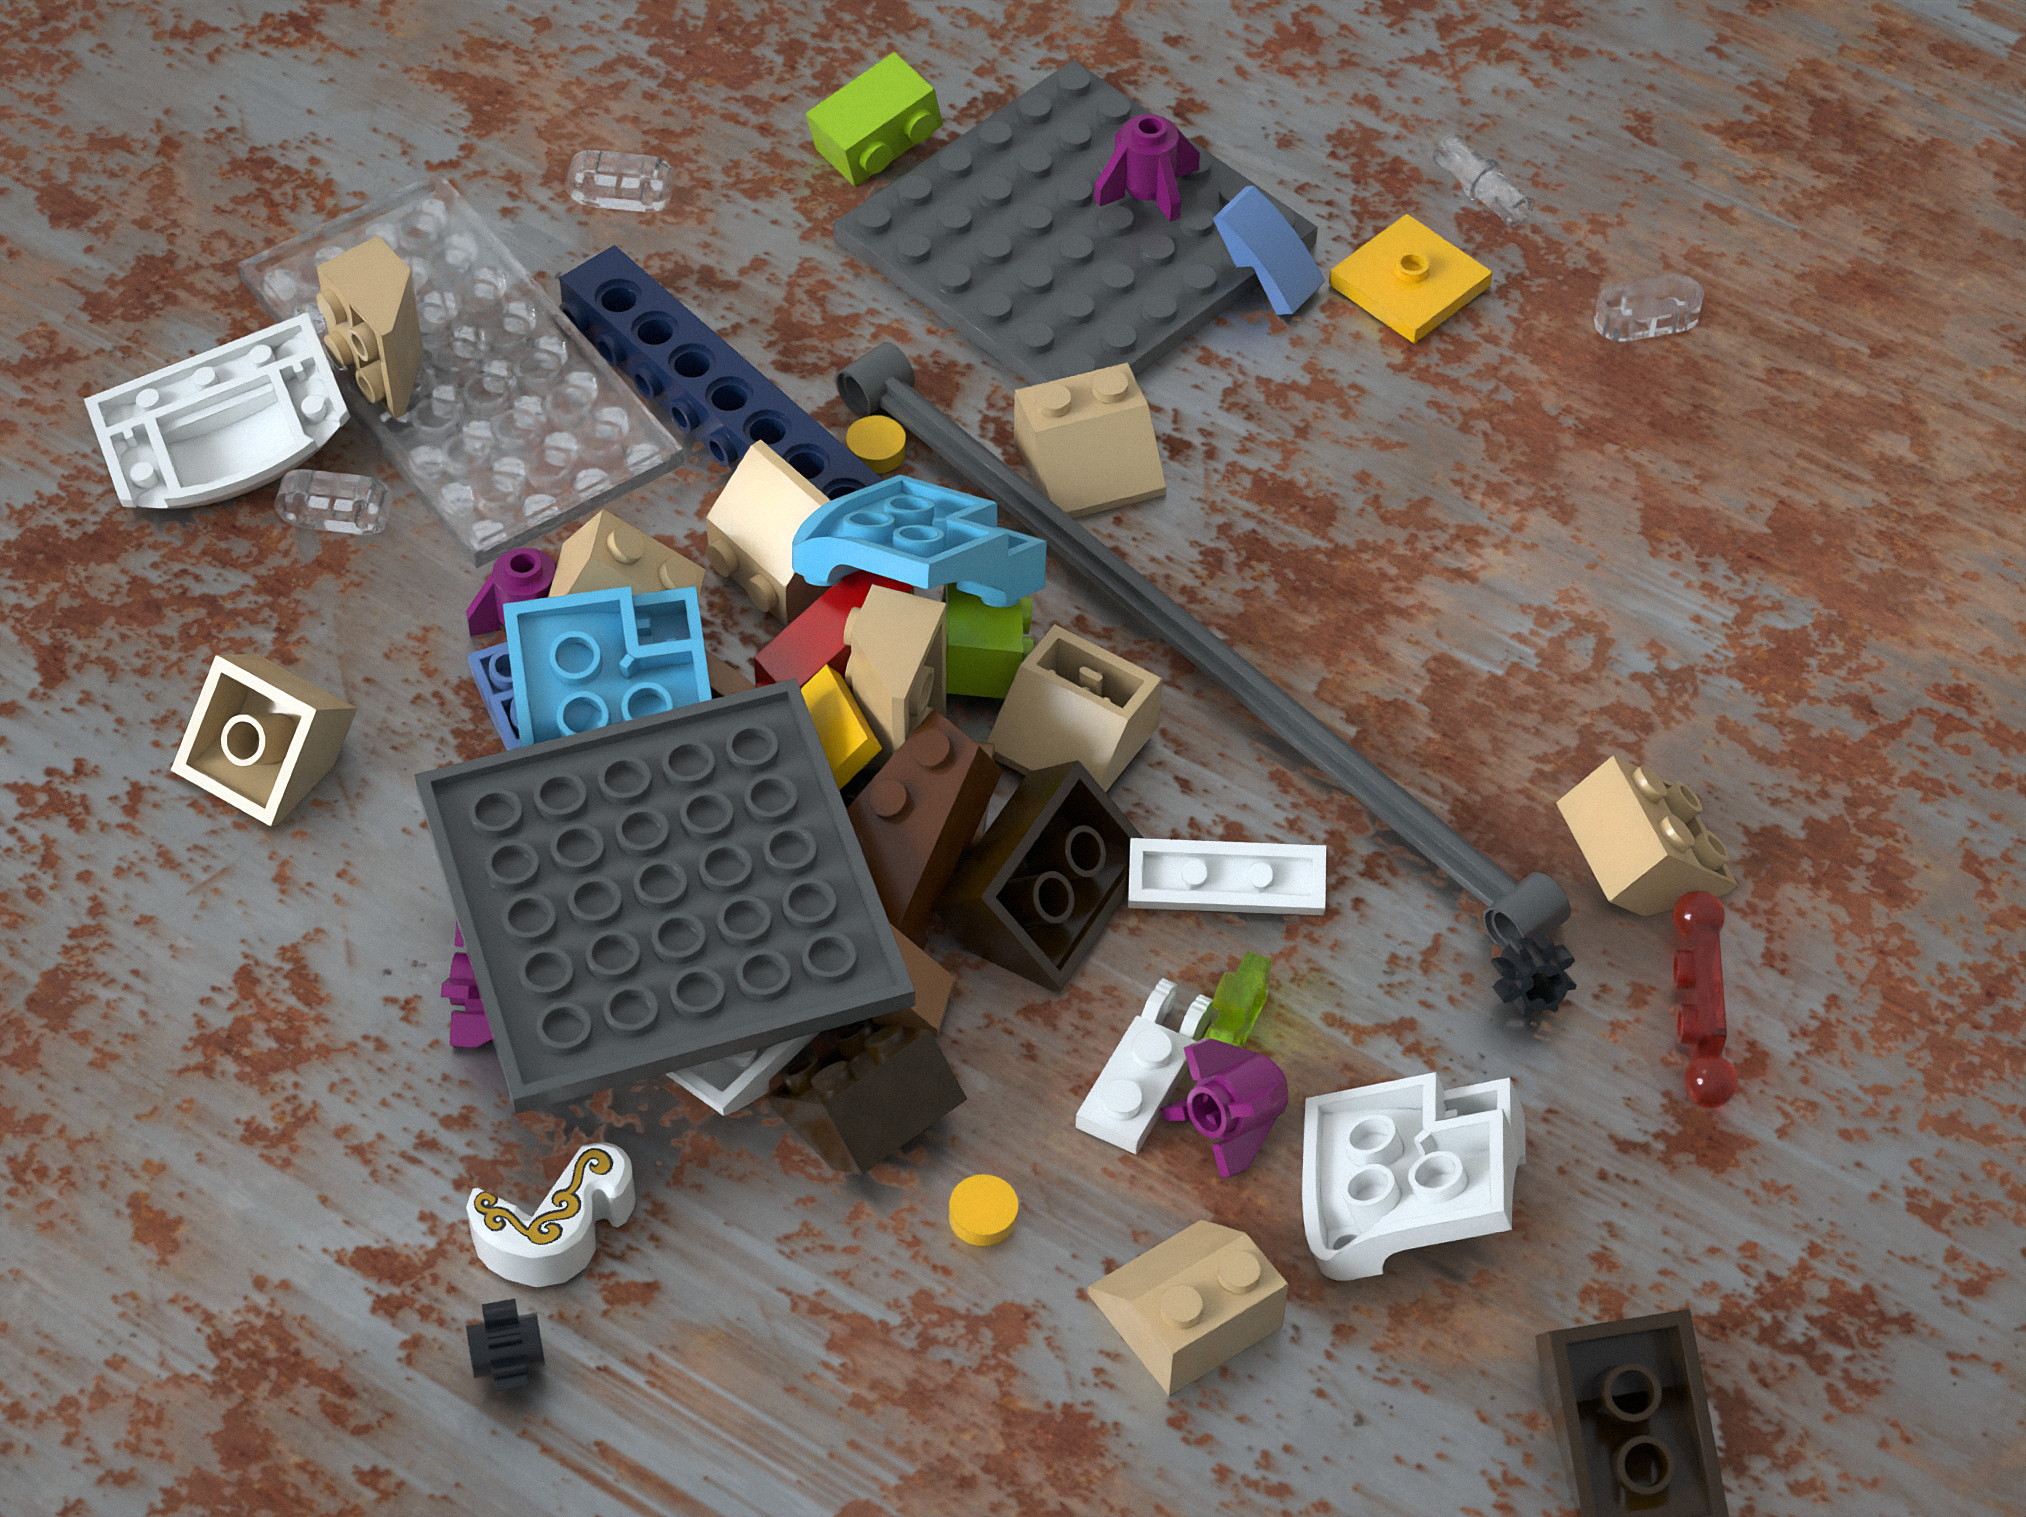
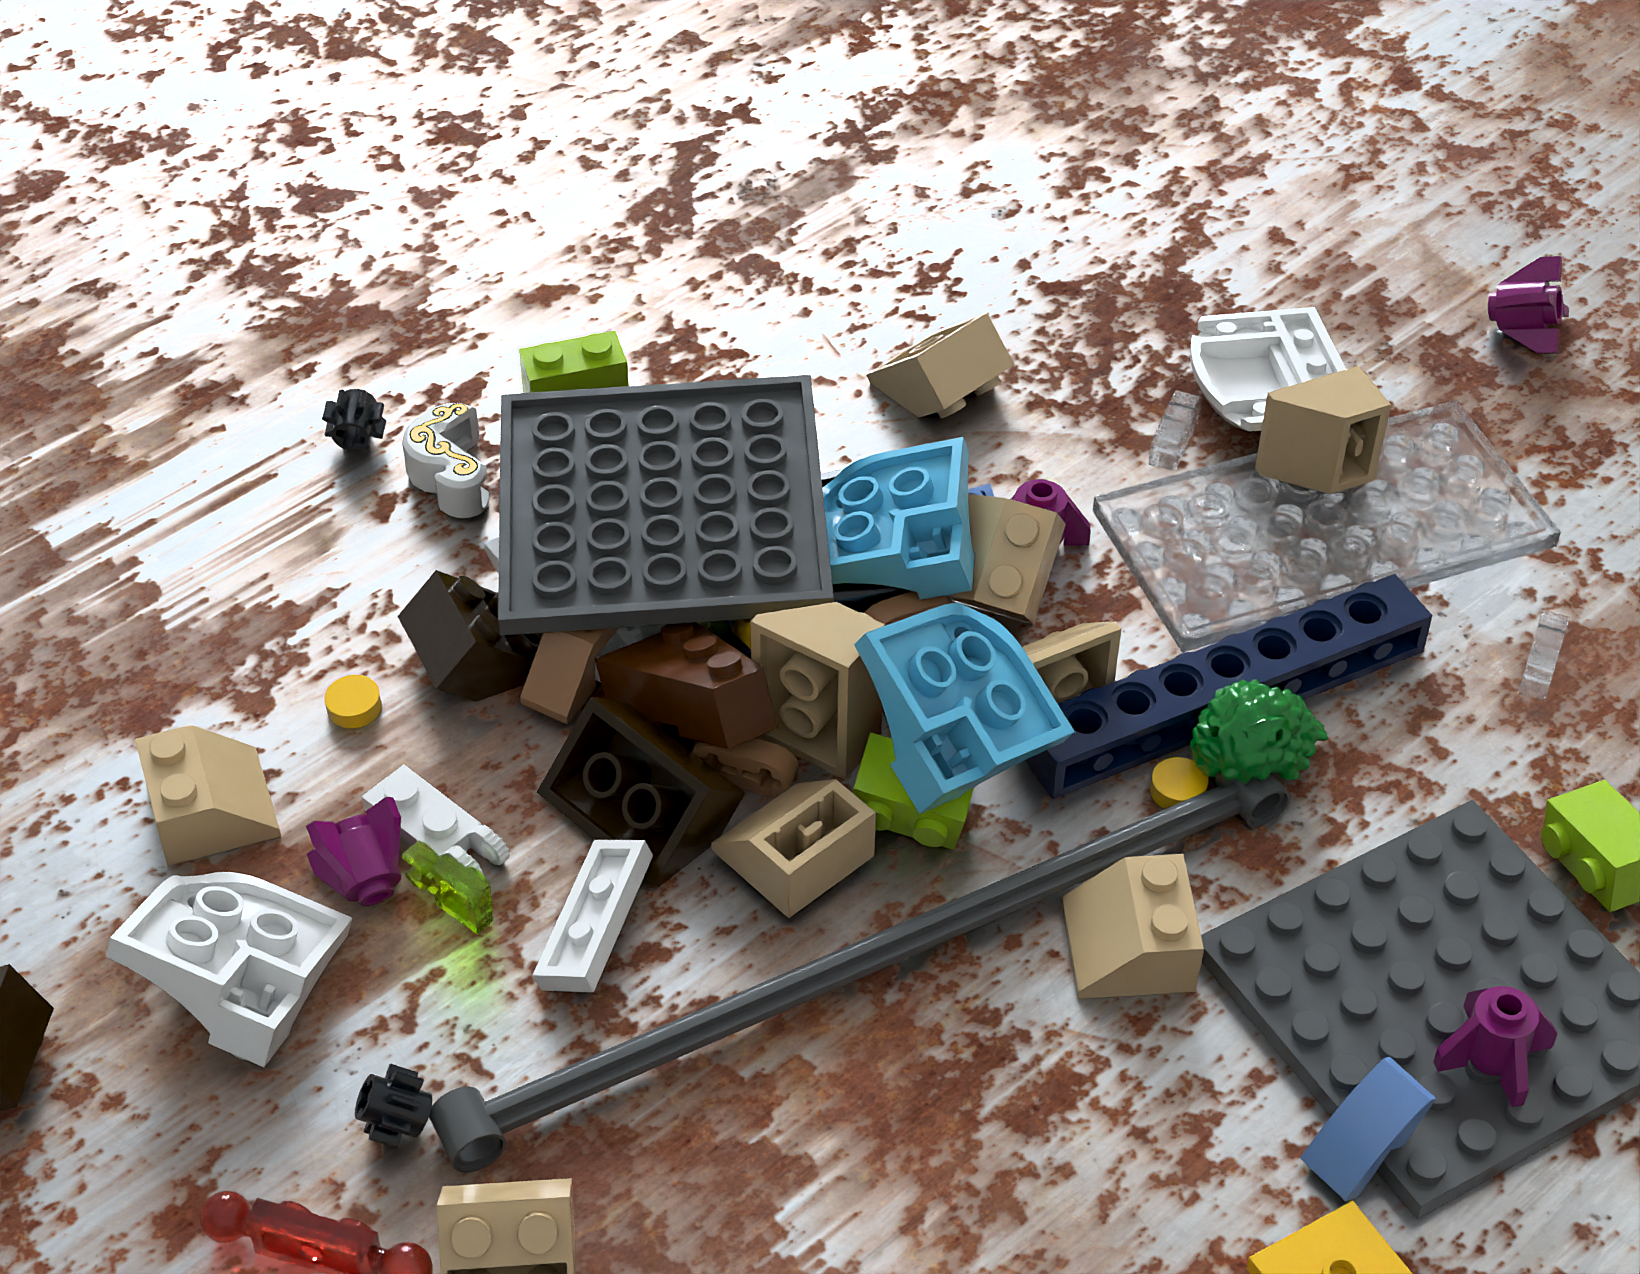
camera: 105 degrees right, 5 degrees down
none -> lime brick [519,330,629,393]
none -> green piece [1190,679,1328,784]
none -> magenta brick [1488,256,1569,354]

